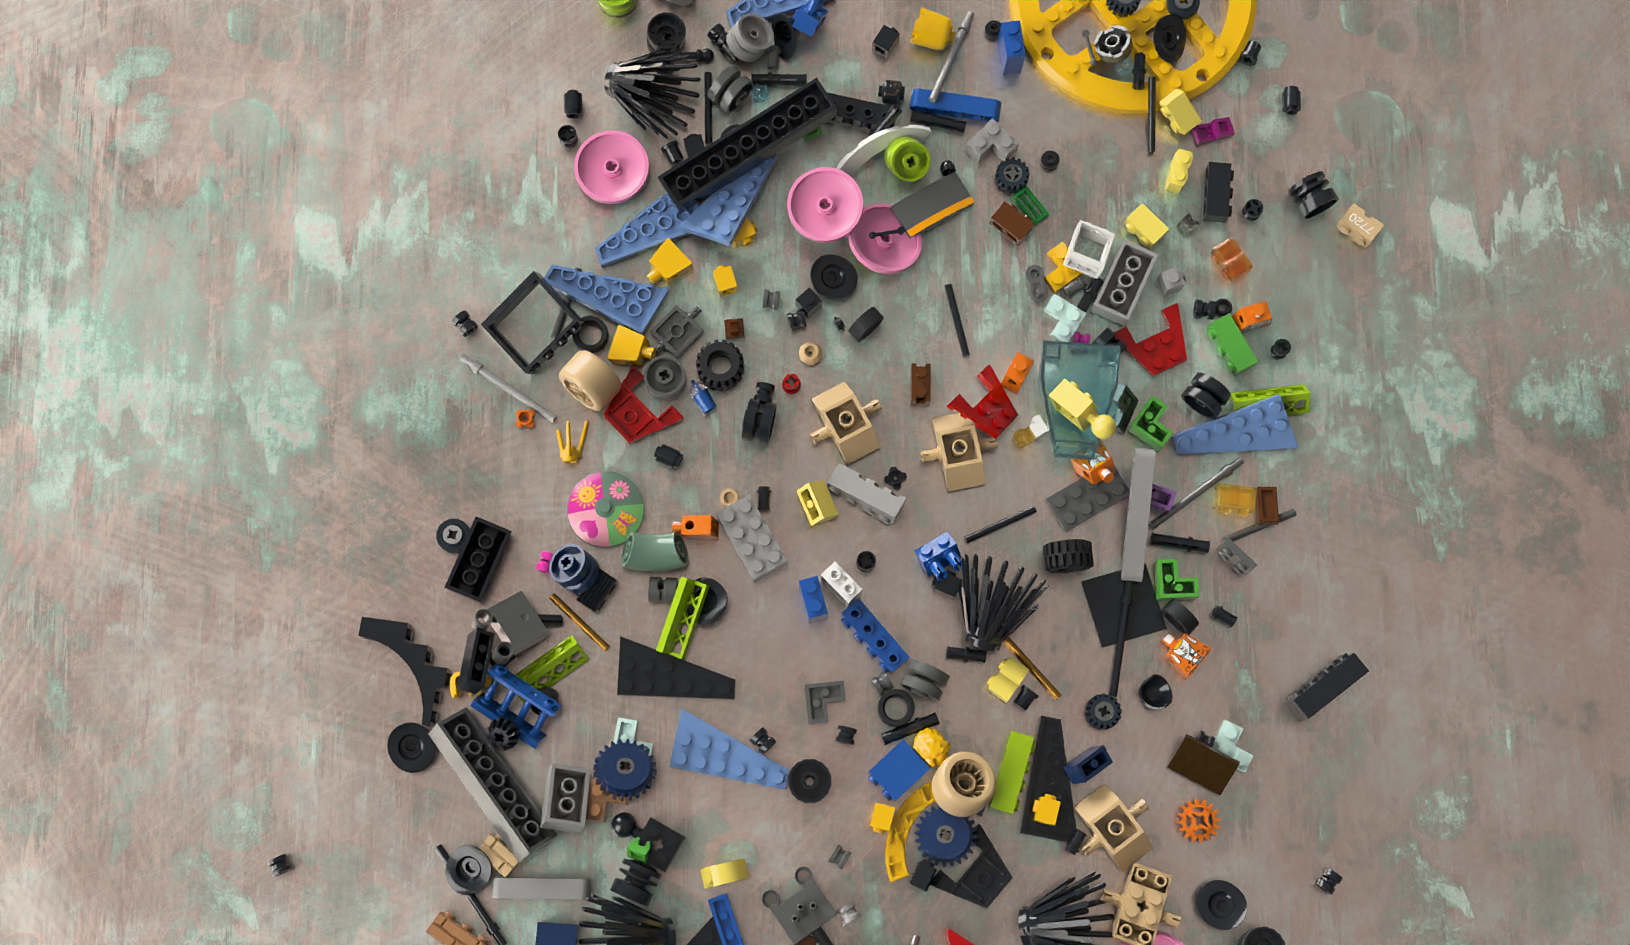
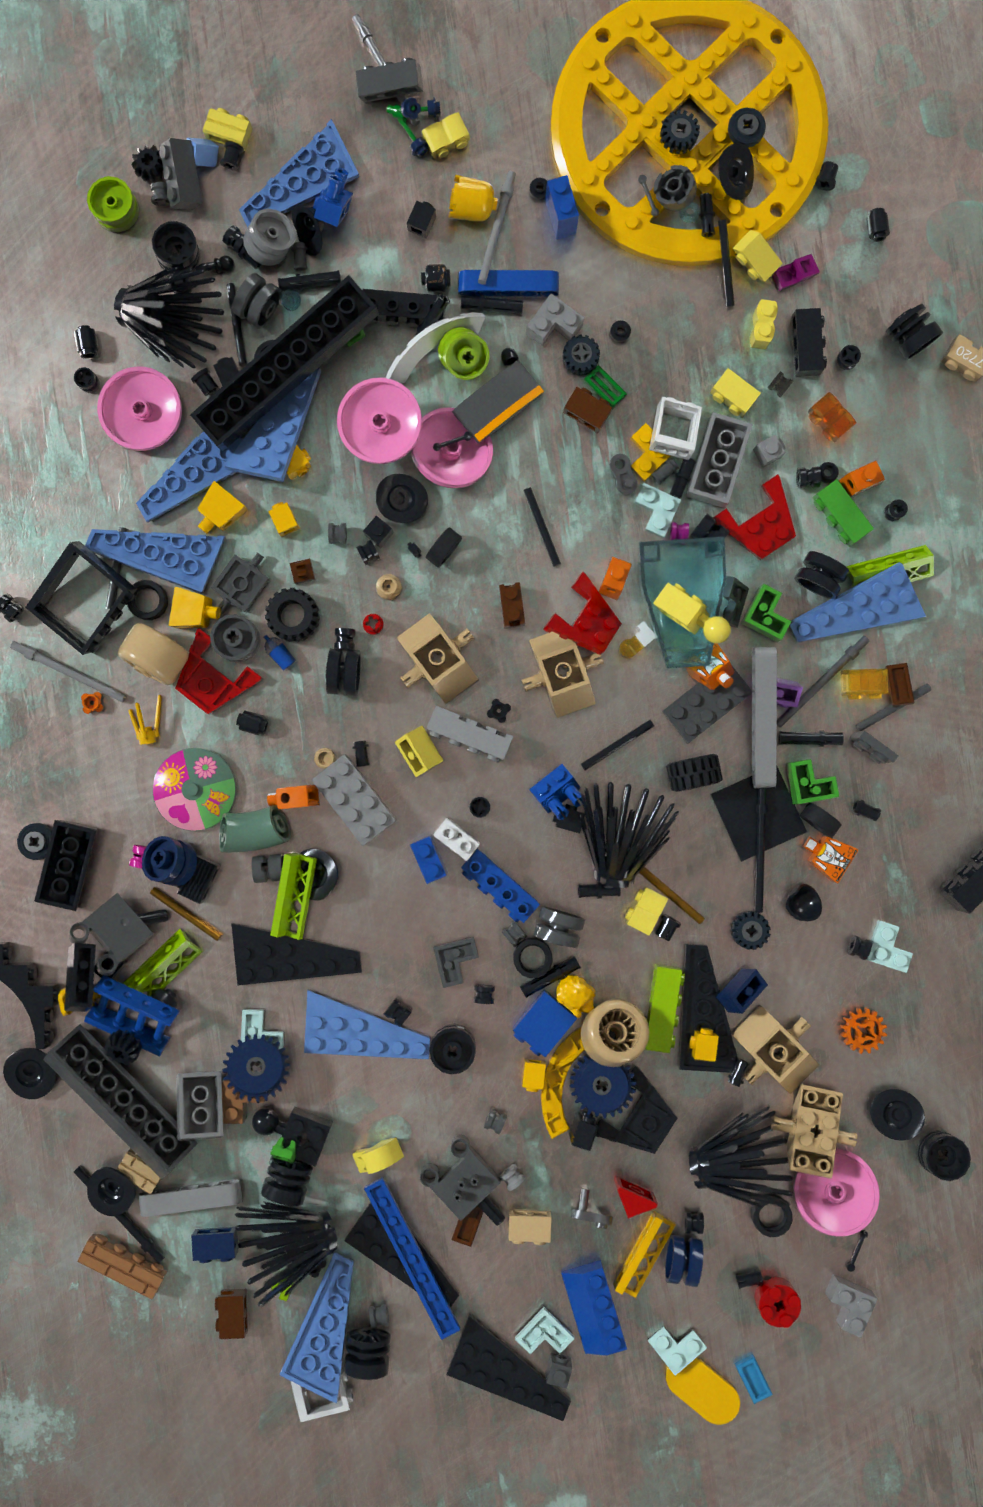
camera: 10 degrees left, 10 degrees up
dark brown tile [1168,734,1240,795] -> none

